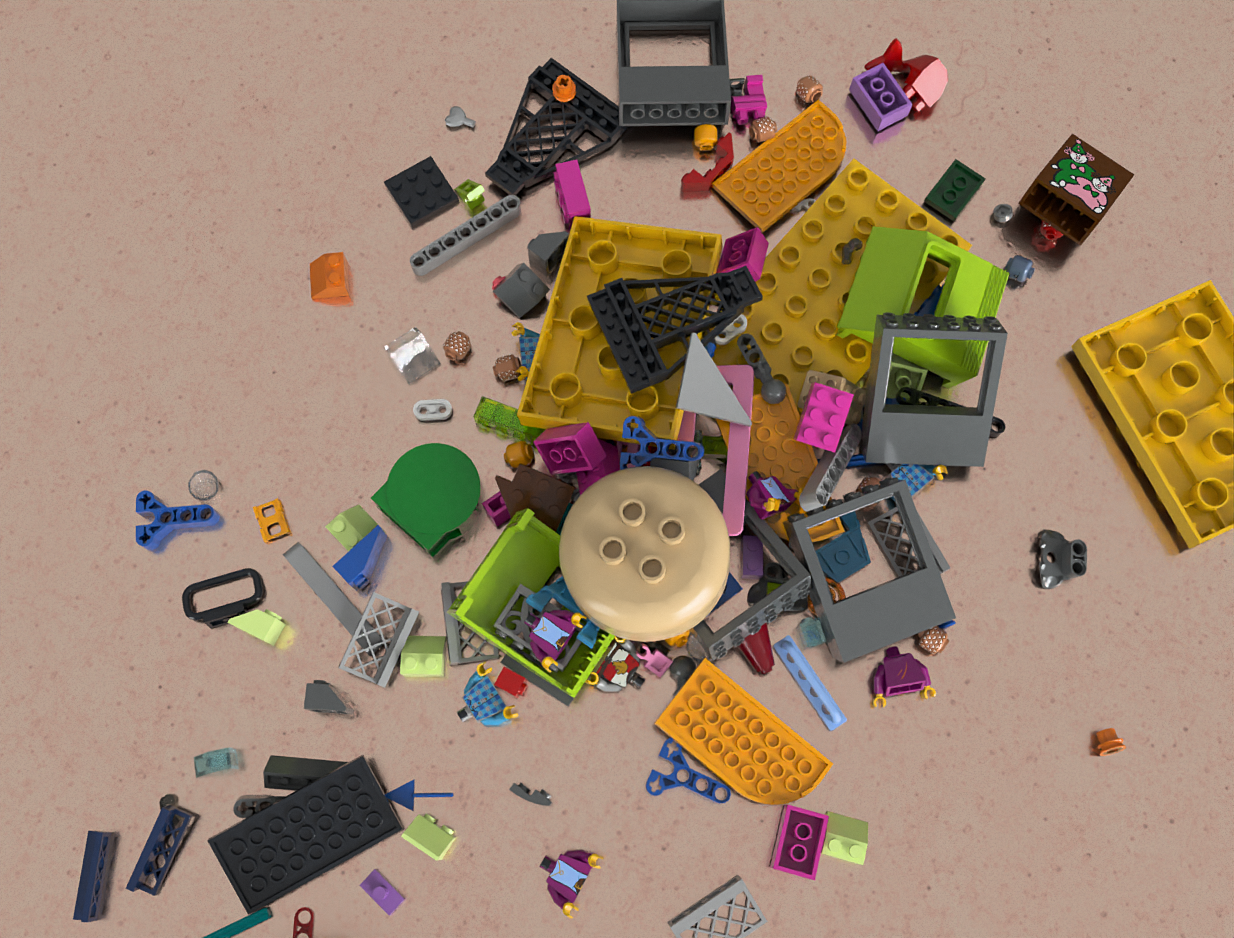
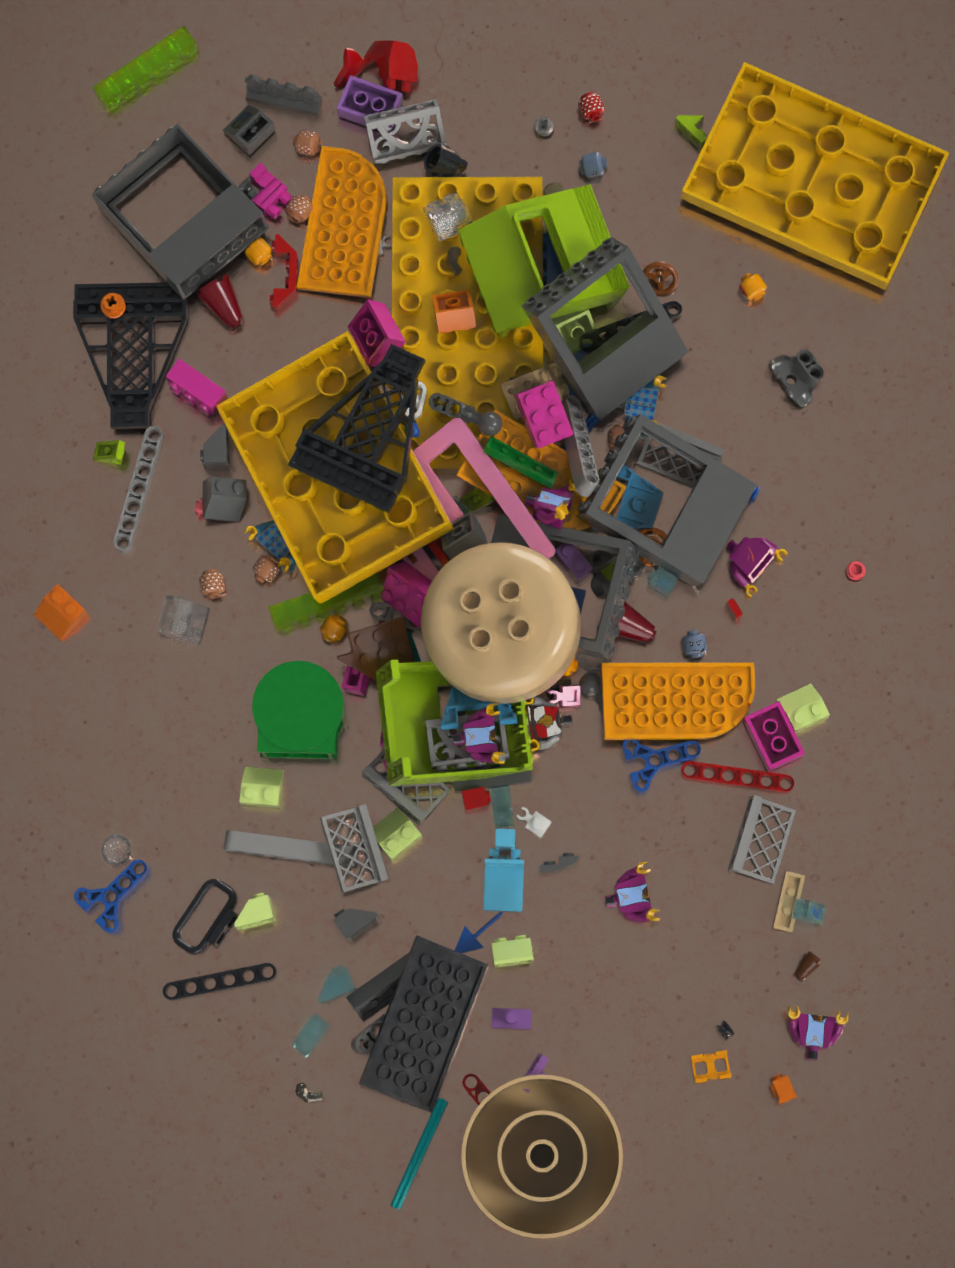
camera: 35 degrees left, 5 degrees up
dark blue fence [73,831,112,922] -> none
dark blue fence [125,805,193,896] -> none
light orange piece [253,498,291,543] -> none
blue slope [332,525,387,591] -> none
black plate [384,156,459,227] -> none
white plate [413,399,452,421] -> none
light grey rock [445,106,476,128] -> none
torso [457,661,518,725] -> none
dark pink brick [533,422,606,475] -> none
blue beam [620,416,704,470] -> none
light grey tile [676,333,752,427] -> none
light blue piece [773,635,847,731] -> none
nougat head [917,626,949,654] -> none
dark green plate [924,159,986,221] -> none
reddish brown brick [1018,133,1134,246] -> none
orange piece [1096,728,1126,756] -> none
none -> black beam [163,963,277,1000]
none -> dark red cone [196,274,243,329]
none -> dark grey slope [223,104,275,156]
none -> dark grey fence [245,75,322,115]
none -> clear light blue slope [318,965,356,1005]
none -> light grey fence [364,99,447,164]
none -> clear slope [423,193,473,241]
none -> black helmet [424,144,468,177]
none -> orange slope [432,289,476,333]
none -> green plate [483,436,558,489]
none -> medium azure piece [483,829,524,912]
none -> clear light blue slope [490,785,514,828]
none -> white plate [516,807,552,838]
none -> dark orange piece [643,261,678,295]
none -> lime slope [675,115,707,149]
none -> sand blue head [681,630,708,658]
none -> red beam [681,761,794,793]
none -> red tile [726,598,743,621]
none -> light orange head [739,273,767,302]
none -> coral plate [846,561,866,580]

